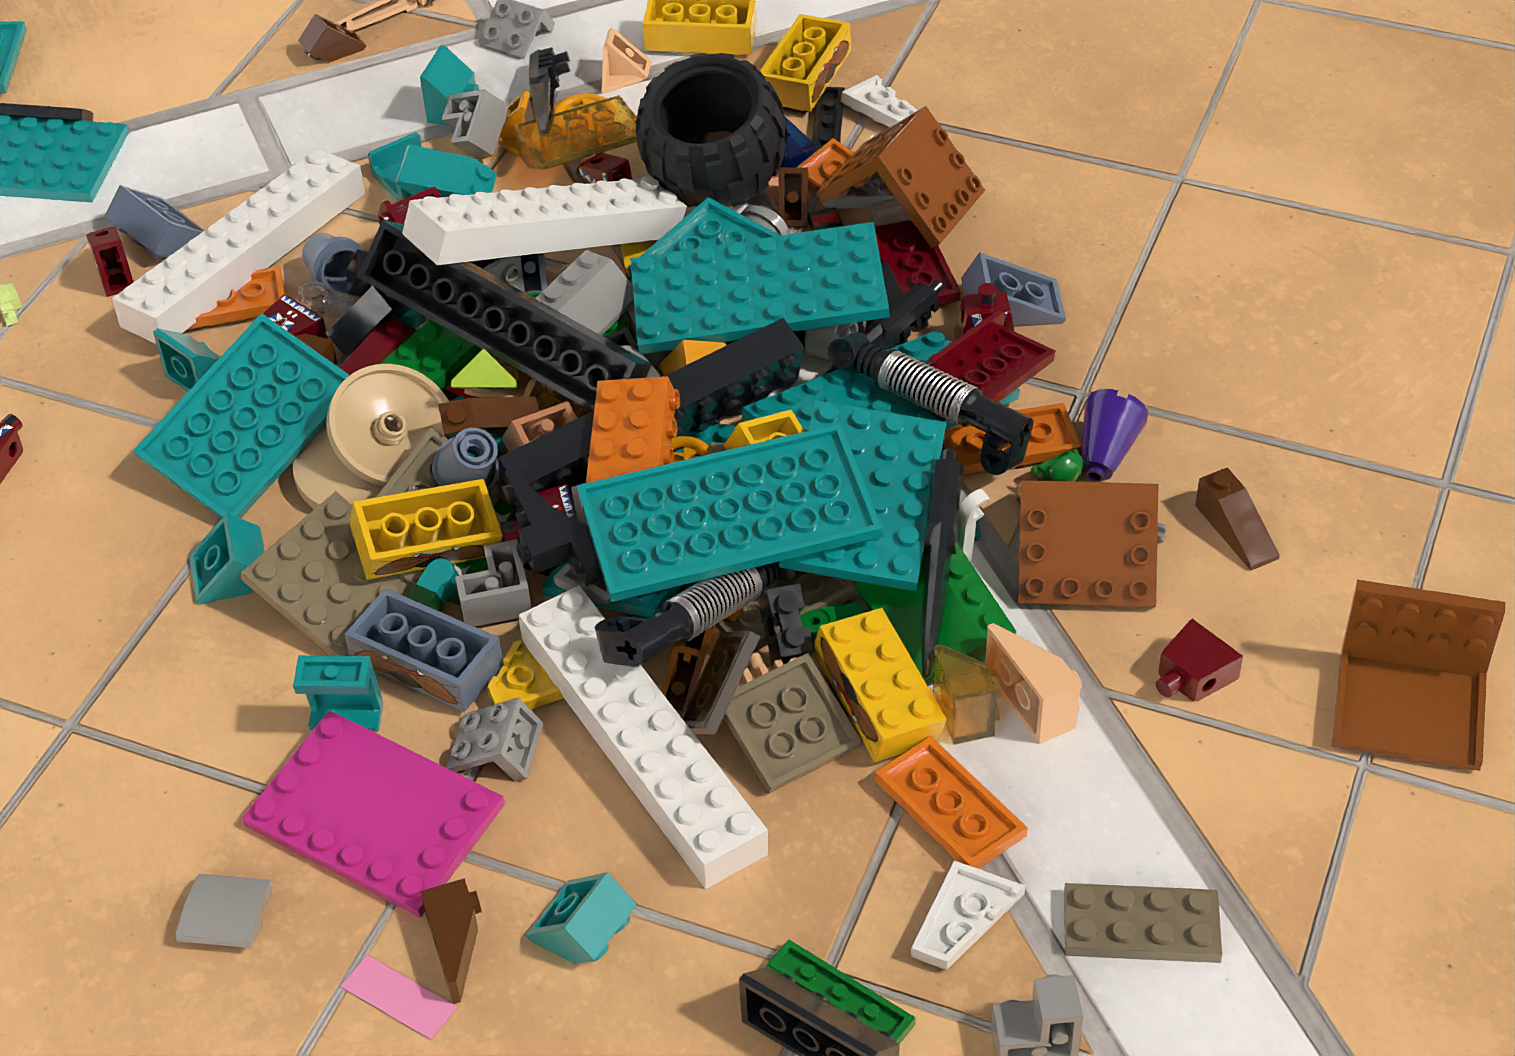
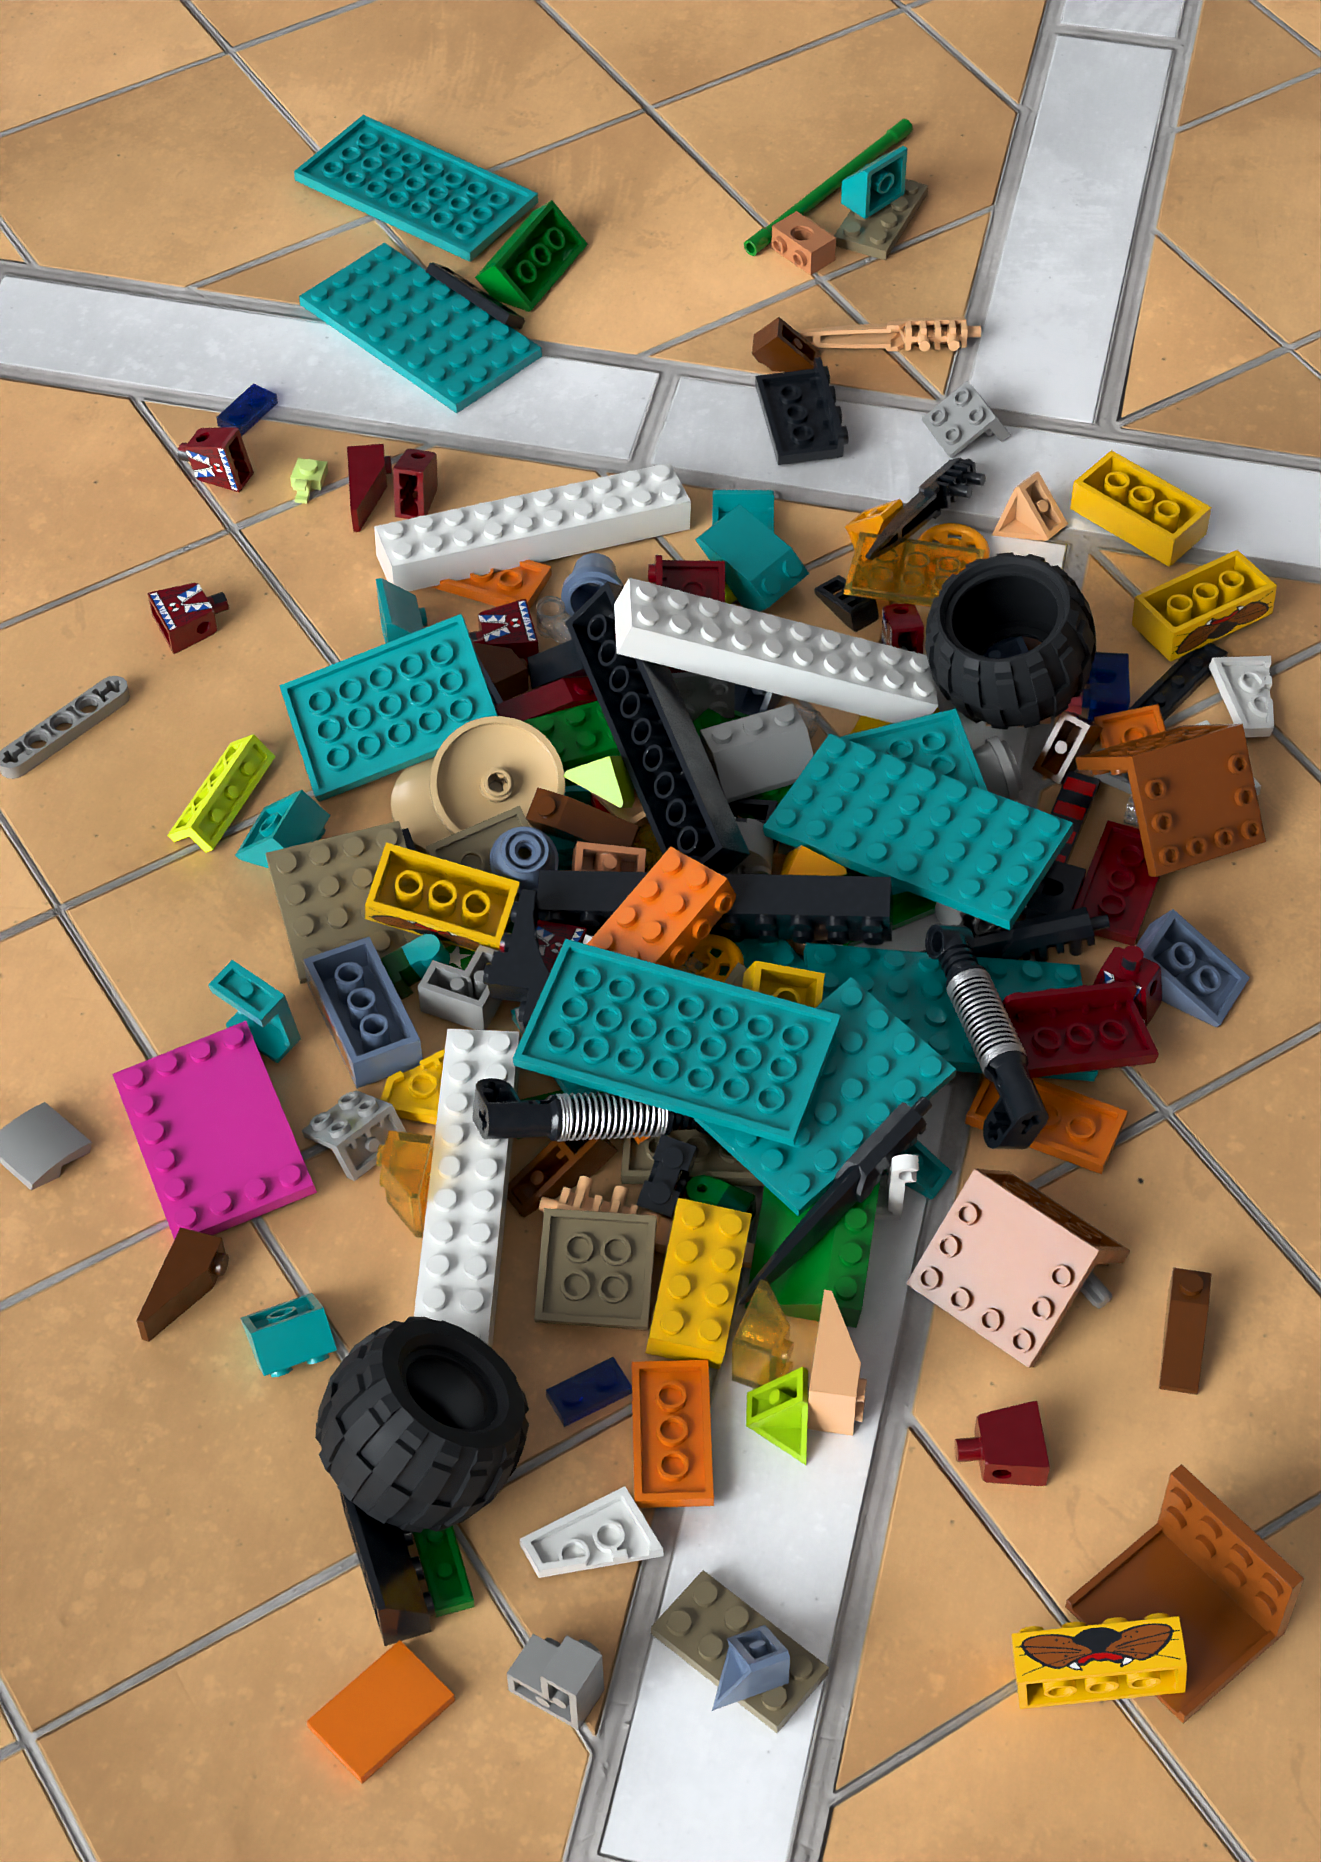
camera: 35 degrees right, 5 degrees up
sand blue slope [105,185,205,260] -> none
bright pink sticker [341,955,457,1039] -> none
teal slope [420,45,479,126] -> none
light grey brick [442,89,509,158] -> none
dark brown tile [681,631,761,735] -> none
green hair [1031,449,1083,482] -> none
dark purple cone [1081,389,1148,482] -> none
none -> neon yellow fence [168,734,276,853]
none -> black tyre [315,1317,529,1533]
none -> dark red slope [347,444,392,532]
none -> clear yellow slope [376,1130,433,1238]
none -> green slope [475,200,588,312]
none -> clear blue plate [546,1357,632,1427]
none -> sand blue slope [712,1625,790,1711]
none -> lime slope [746,1367,808,1465]
none -> black bracket [755,357,848,465]
none -> black slope [814,575,879,632]
none -> yellow brick [1011,1613,1187,1709]

